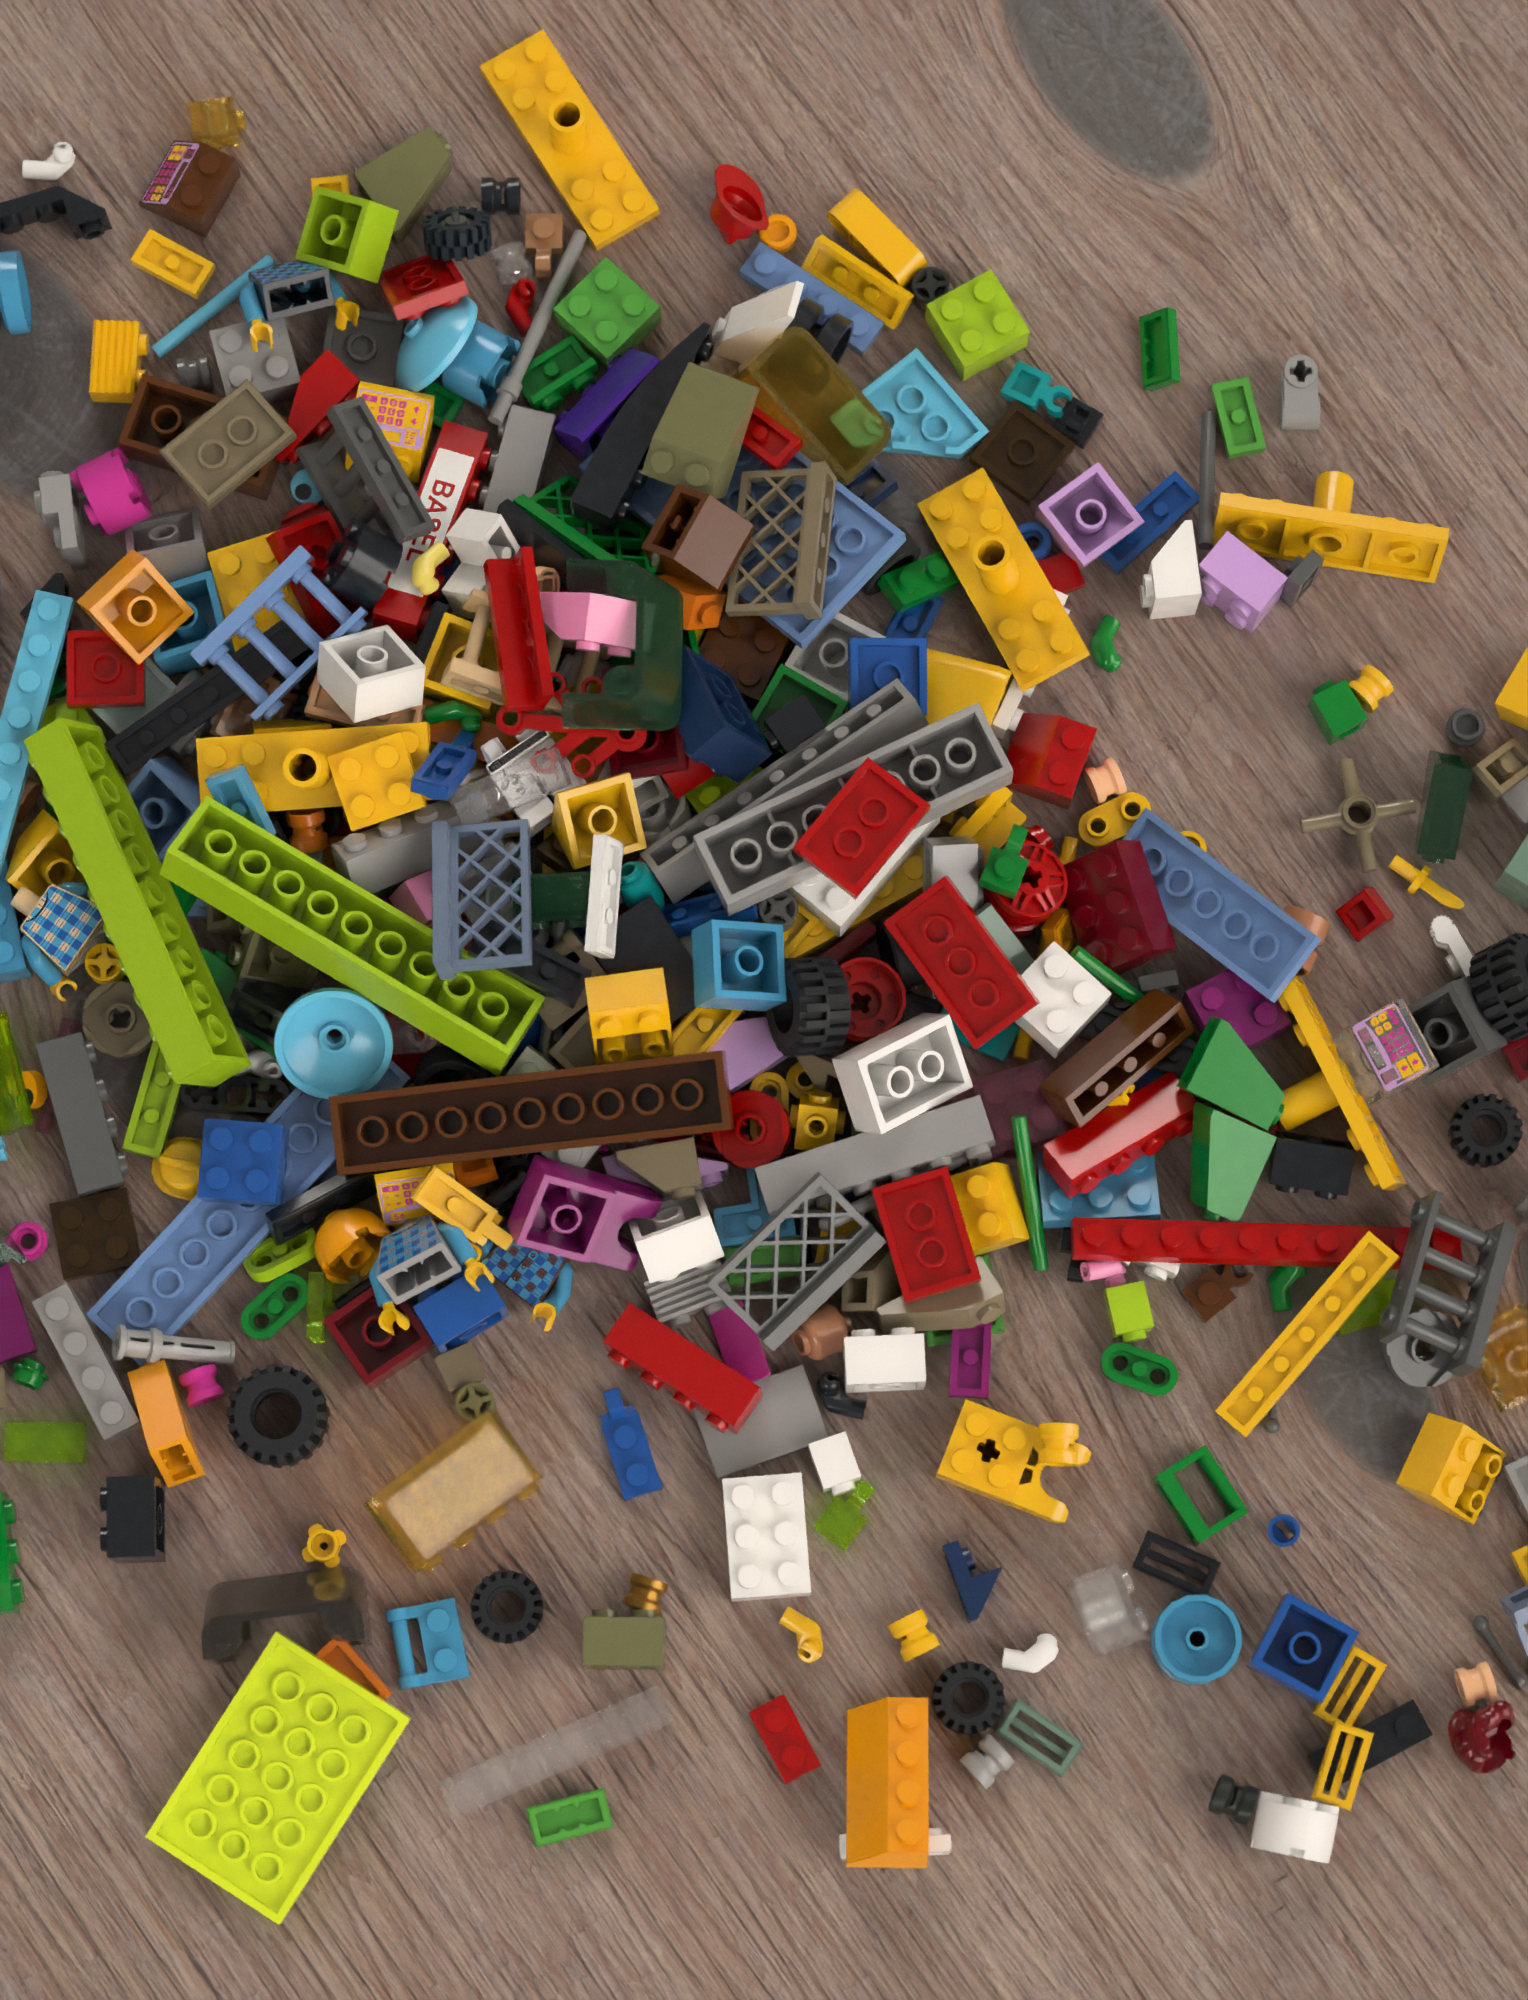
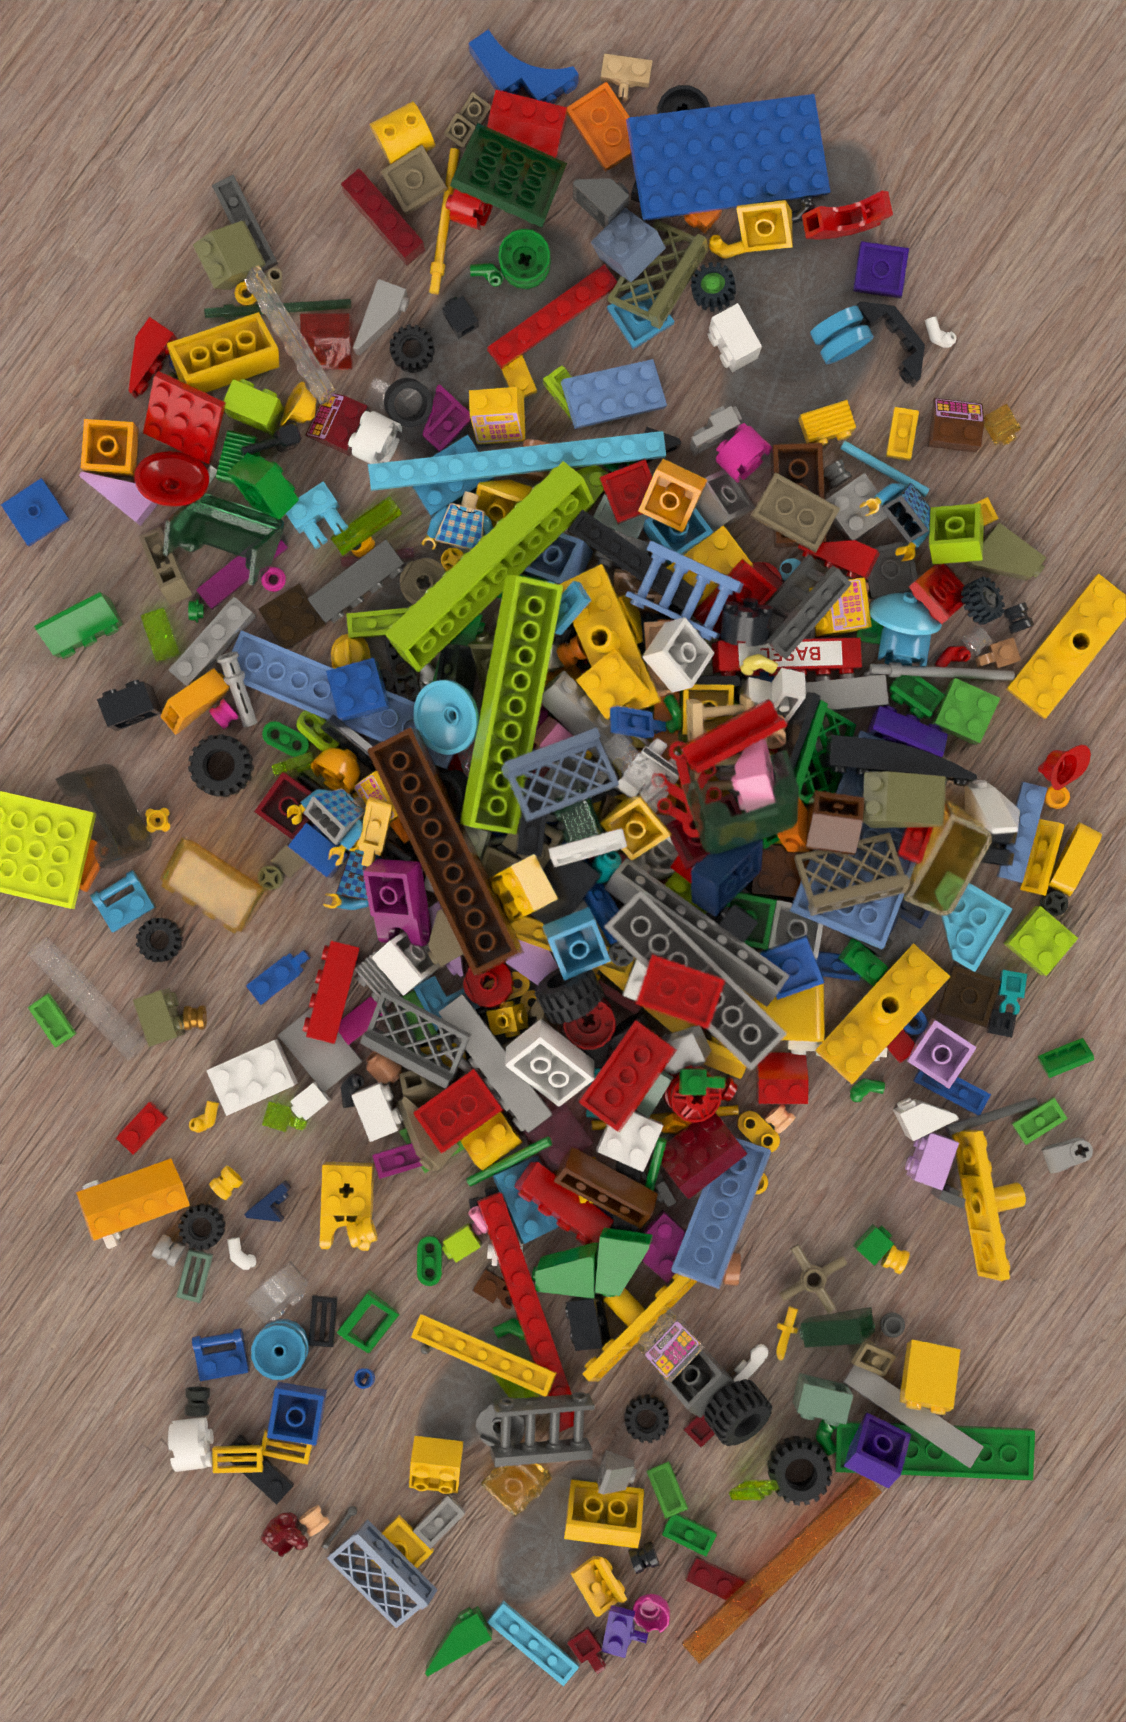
camera: 75 degrees right, 10 degrees up
red slope [1335,886,1394,942] -> none
none -> blue plate [192,1328,250,1381]

